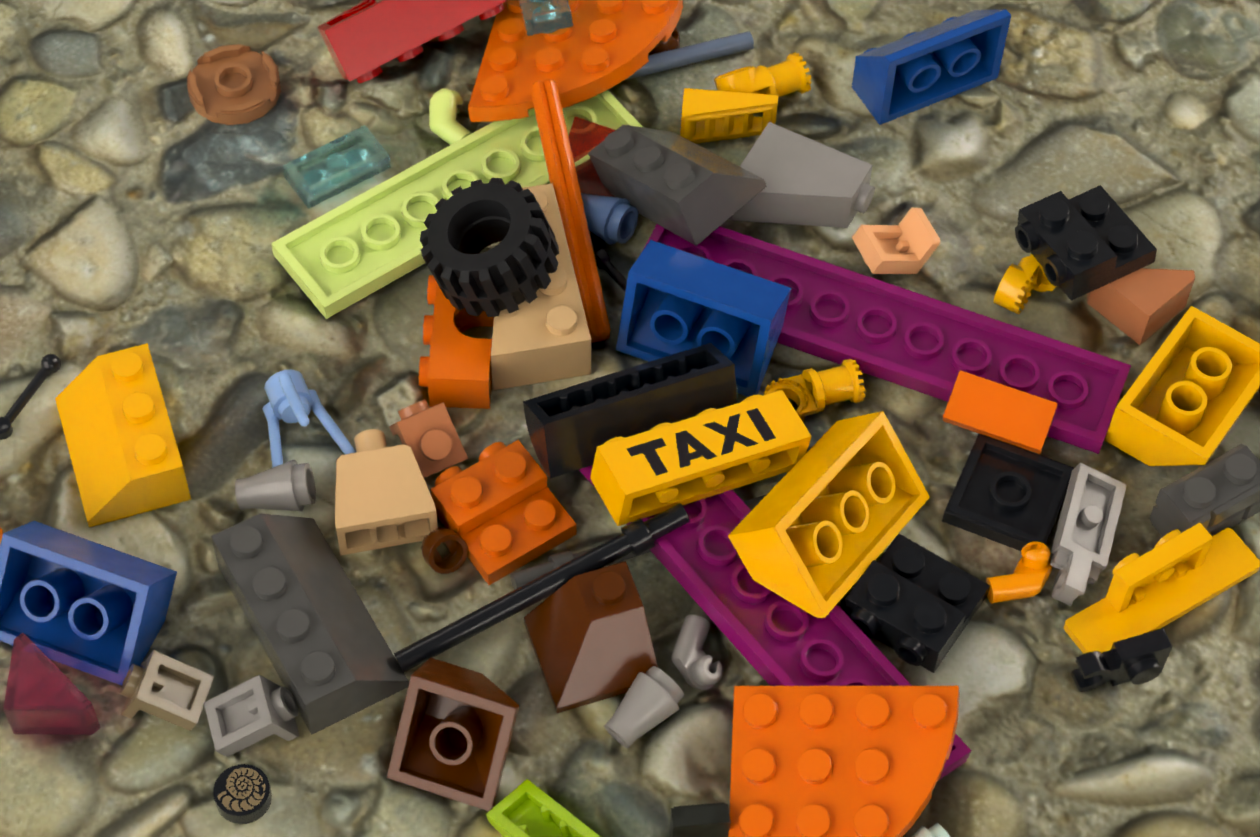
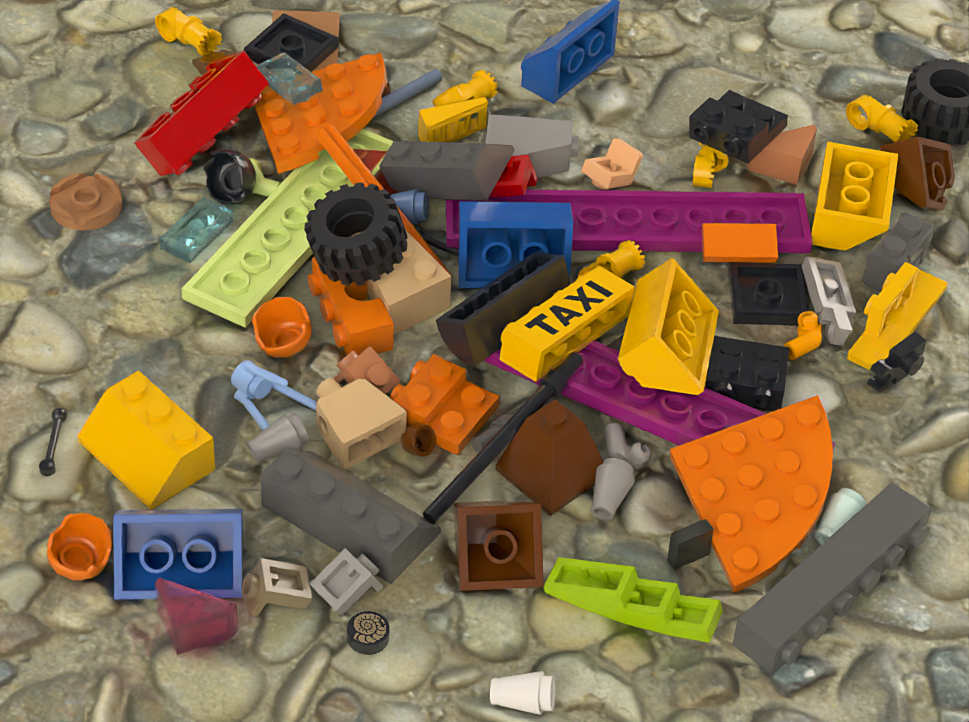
camera: 25 degrees left, 10 degrees down
none -> black hair [203,150,256,205]
none -> orange hair [252,297,312,358]
none -> red bracket [490,155,538,198]

